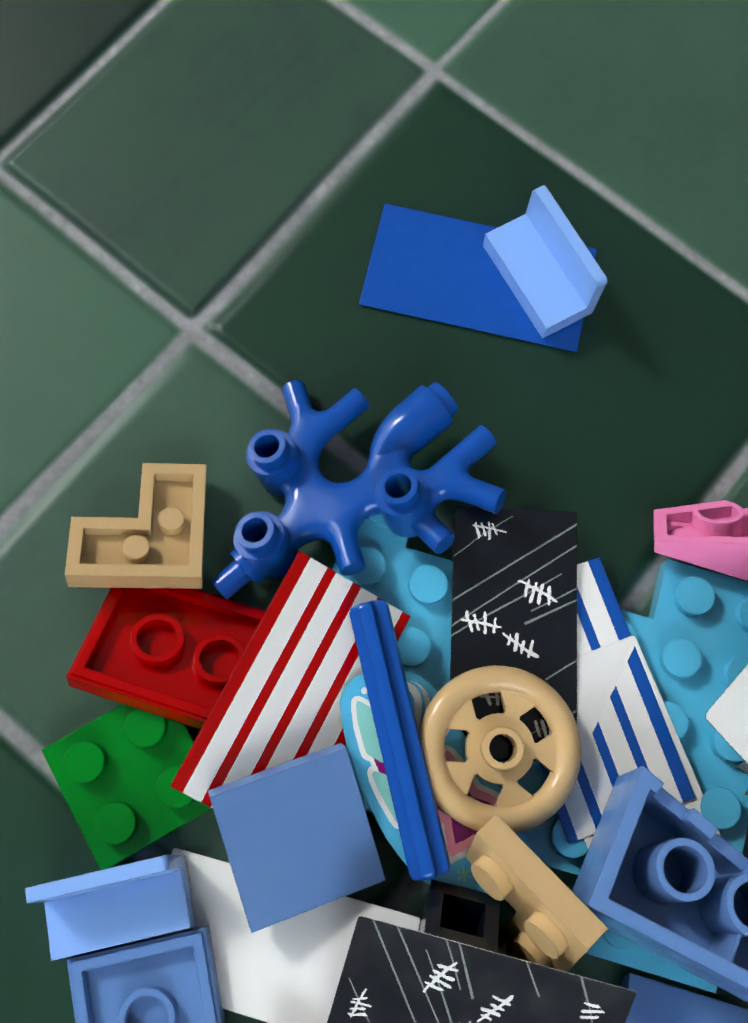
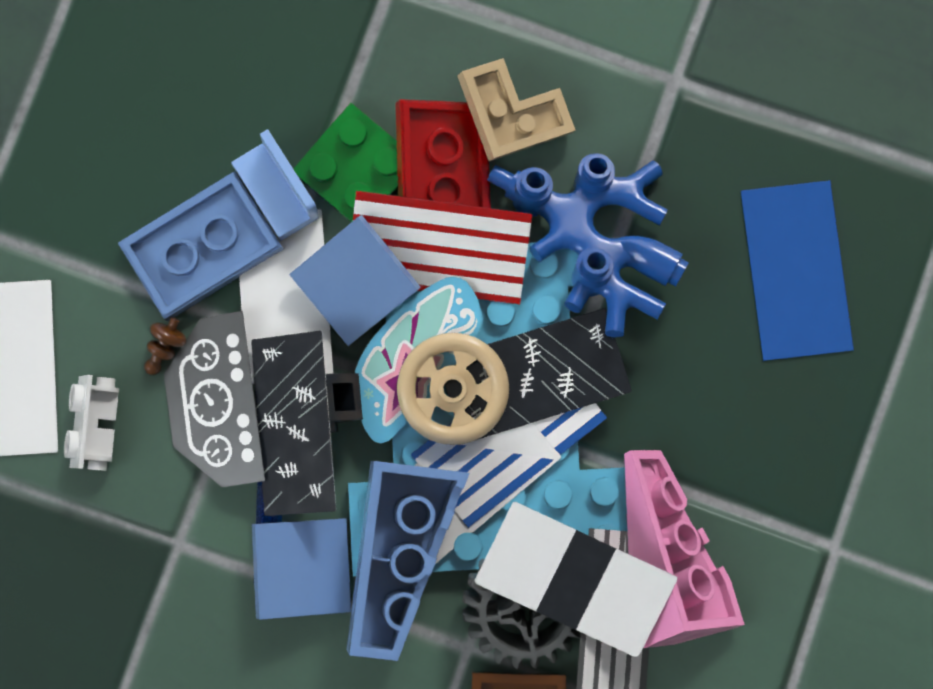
camera: 75 degrees right, 10 degrees up
blue axle [349,600,451,881] -> none
tan plate [466,814,608,972] -> none
light blue panel [483,185,607,339] -> none

